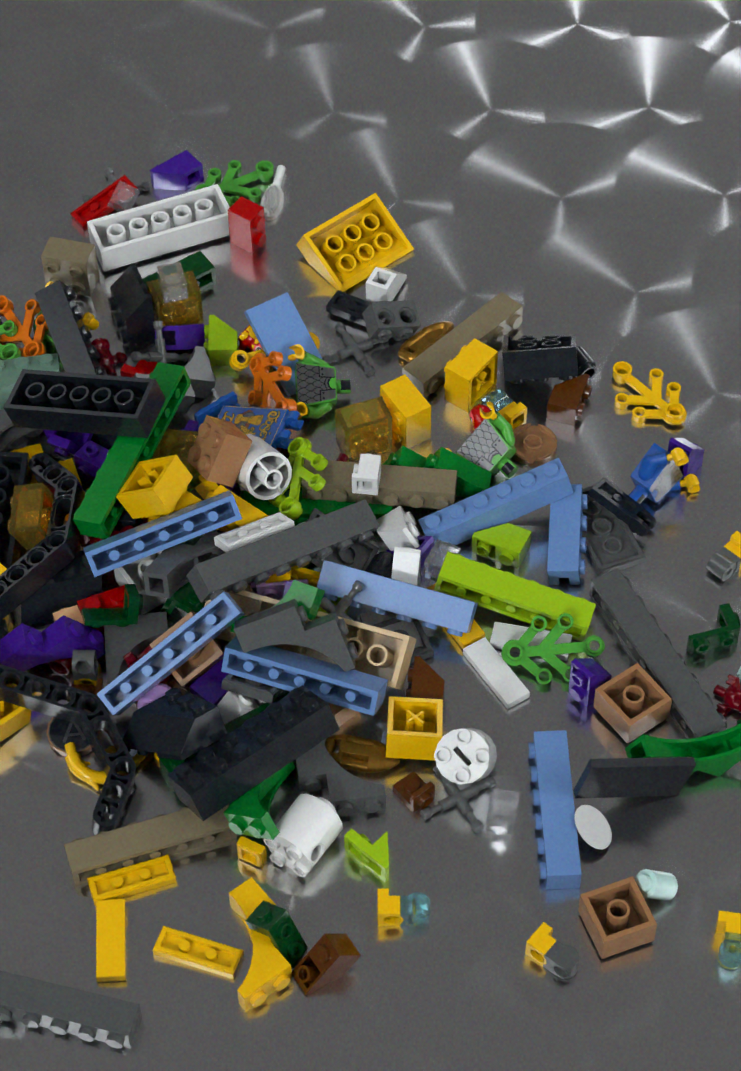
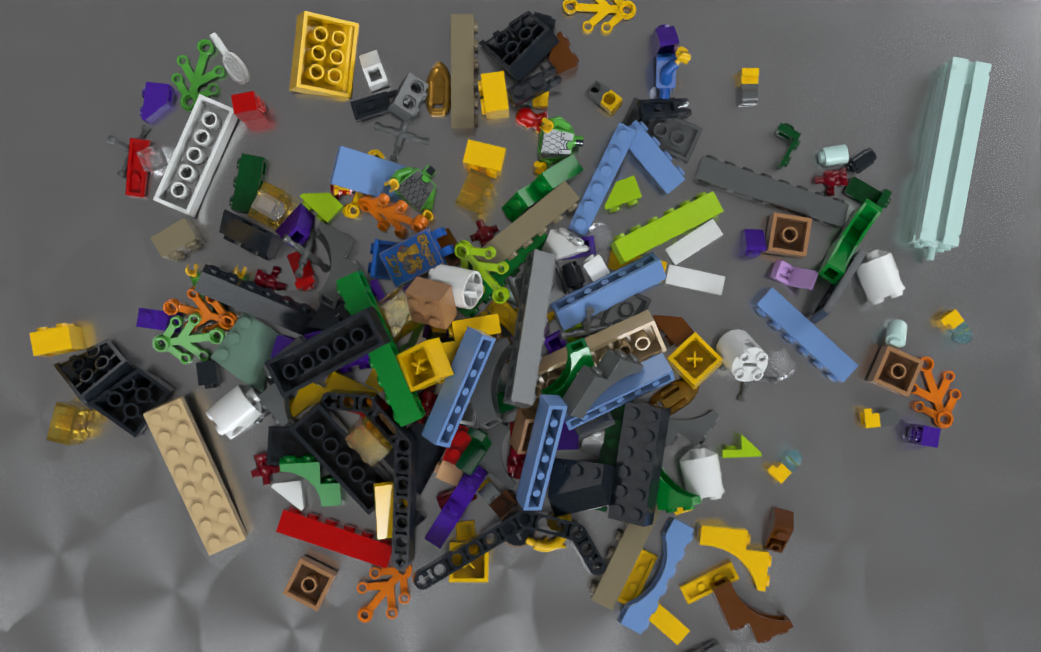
camera: 45 degrees left, 35 degrees up
white tile [214,512,295,553] -> none
dark green bracket [245,900,308,968] -> none
white brick [352,453,381,495] -> none
reddish brown bracket [392,771,435,813] -> none
bright green plant [501,613,605,685] -> none
medium nougat tile [512,423,557,466] -> none
white sticker [574,805,612,849] -> none
none -> black hinge [506,66,562,107]
none -> leg [586,80,623,117]
none -> medium blue arch [617,517,694,634]
none -> reddish brown arch [709,576,793,644]
none -> lavender bracket [770,259,819,290]
none -> white cylinder [856,250,905,305]
none -> dark purple slope [907,424,941,448]
none -> orange plant [910,357,961,428]

